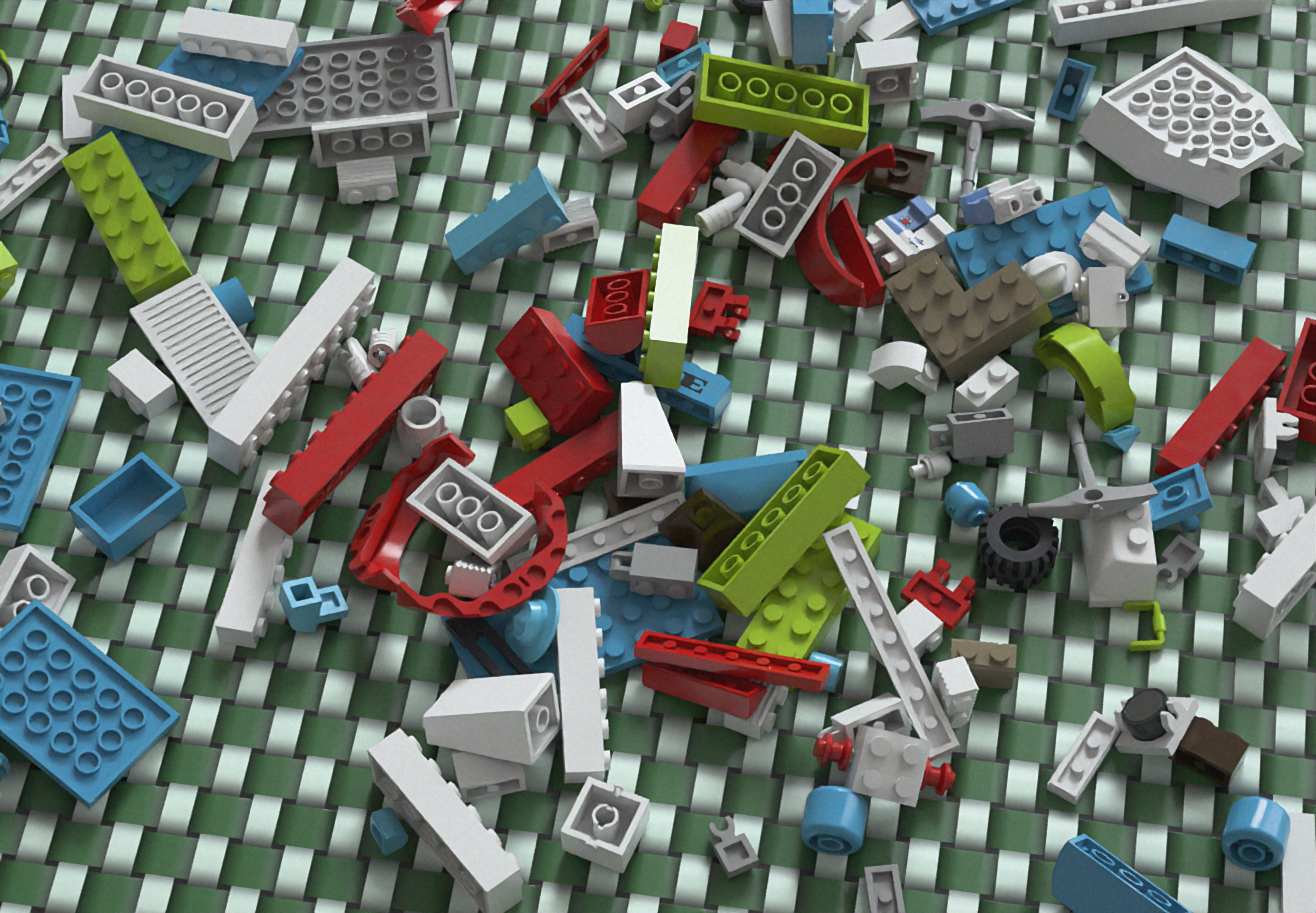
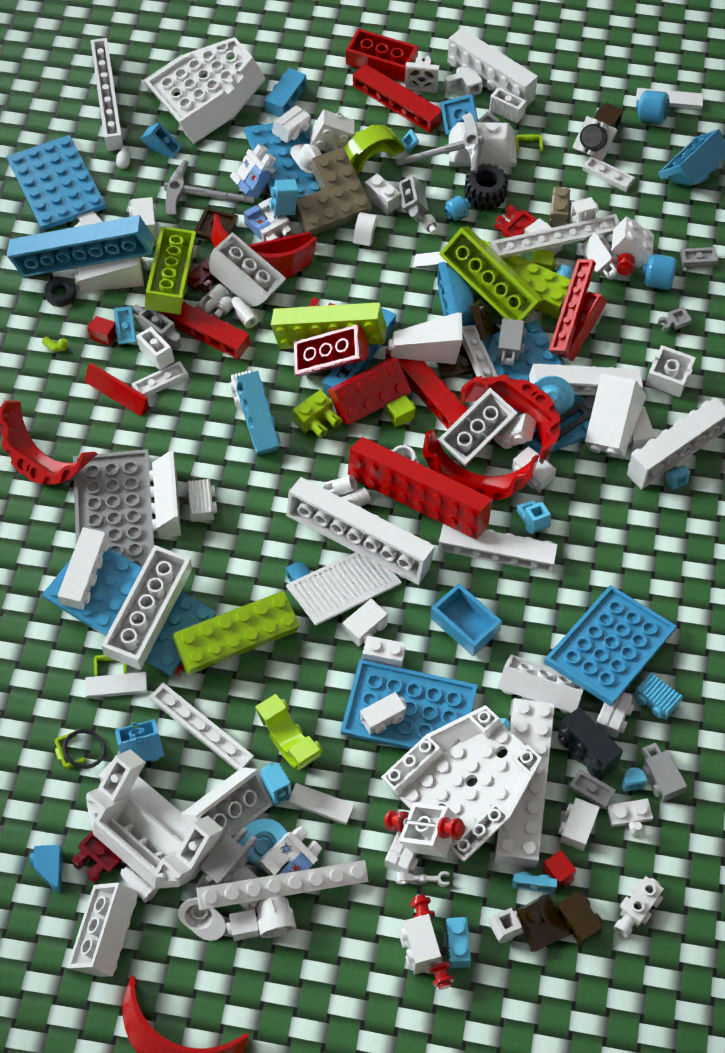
camera: 90 degrees left, 5 degrees up
none -> white cylinder [116,146,130,169]
none -> medium azure brick [269,179,298,216]
none -> lime brick [292,389,342,438]
none -> white brick [363,636,406,668]
none -> white brick [489,87,527,123]
none -> white brick [512,446,556,492]
none -> lime brick [531,250,557,270]

